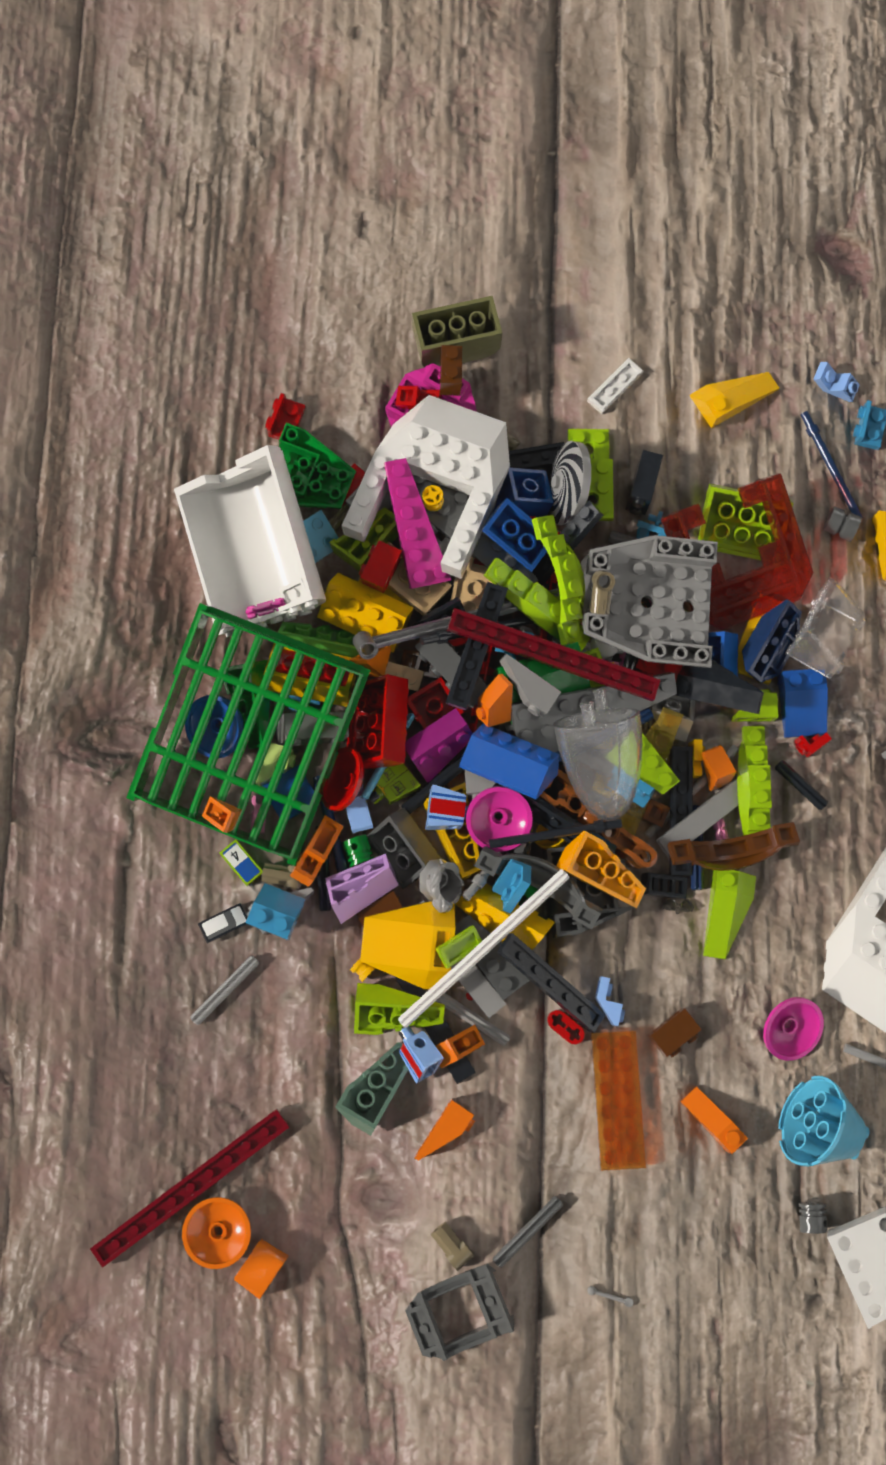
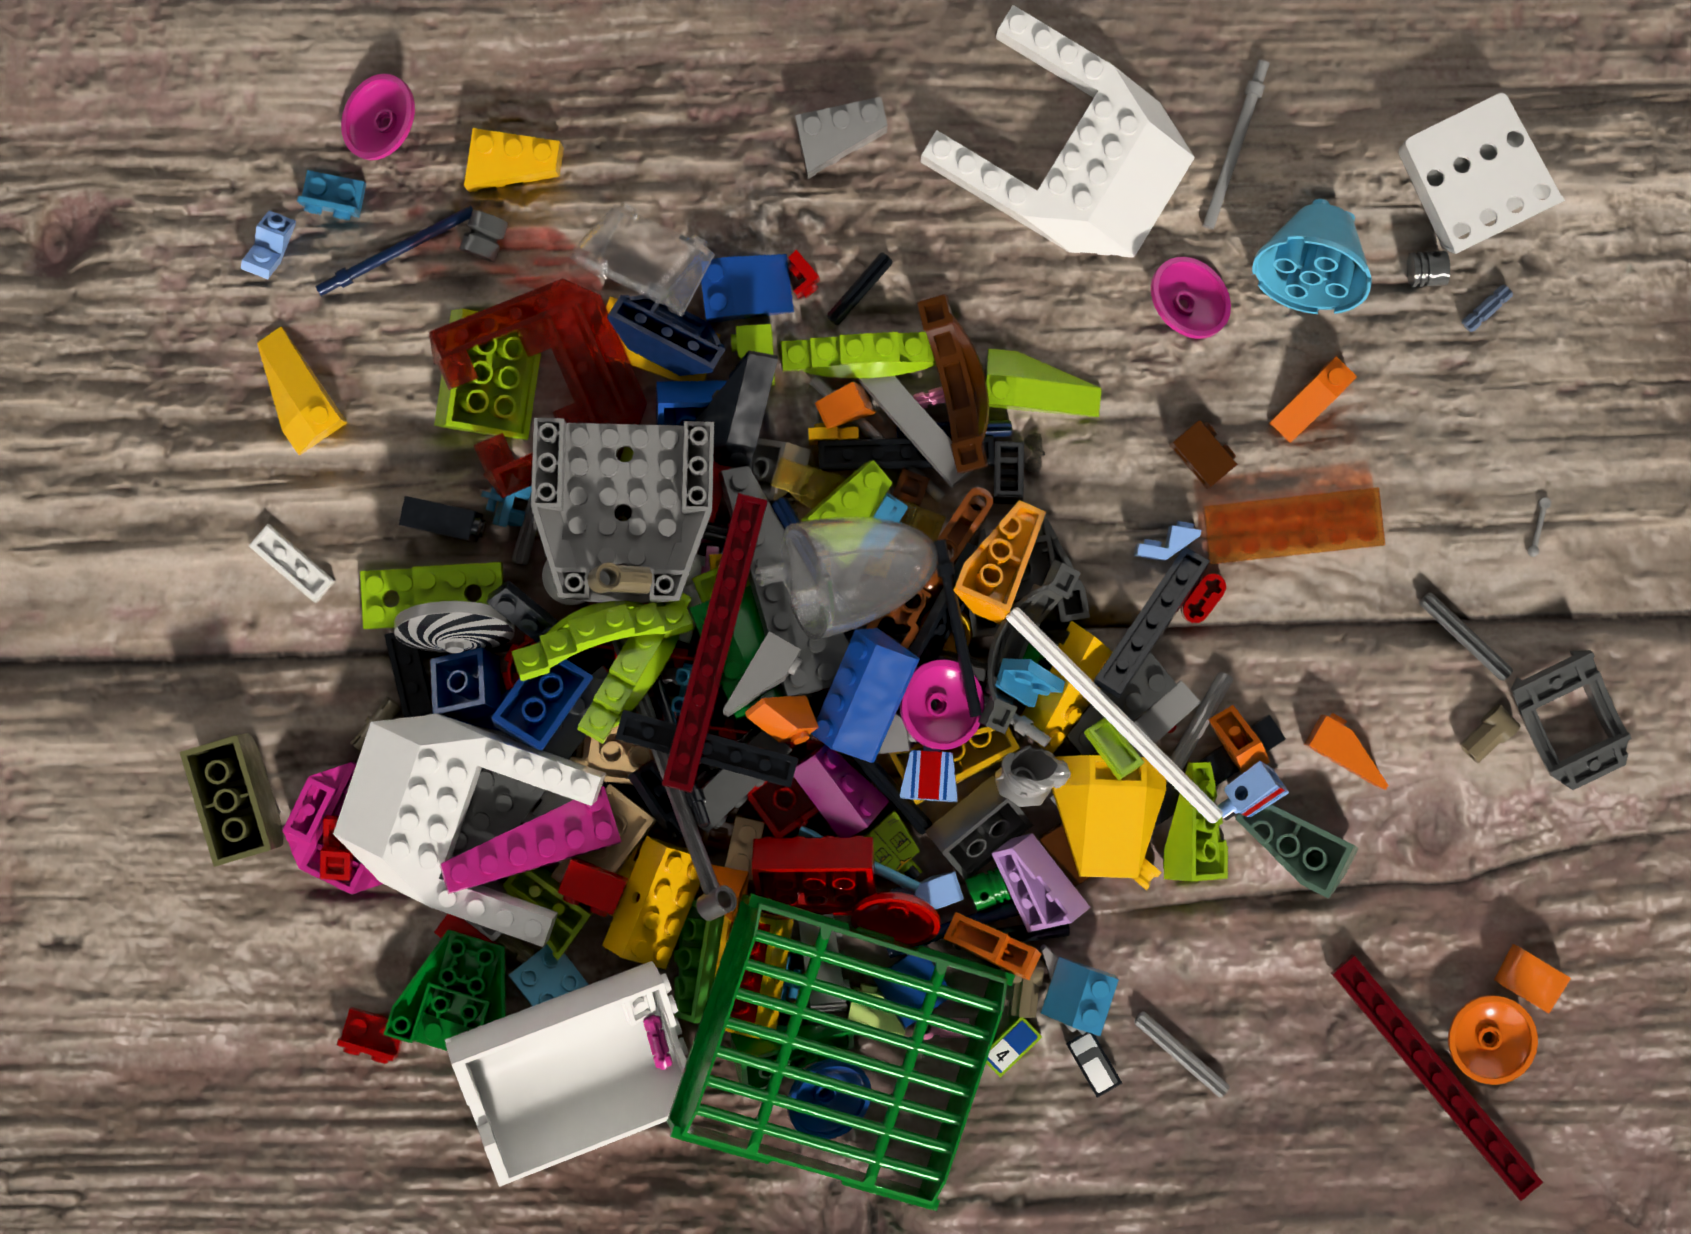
camera: 85 degrees left, 10 degrees up
orange slope [202,796,242,833] -> none
yellow wheel [422,485,444,511] -> none
reddish brown brick [440,345,462,396] -> none
none -> sand blue axle [1462,285,1513,332]

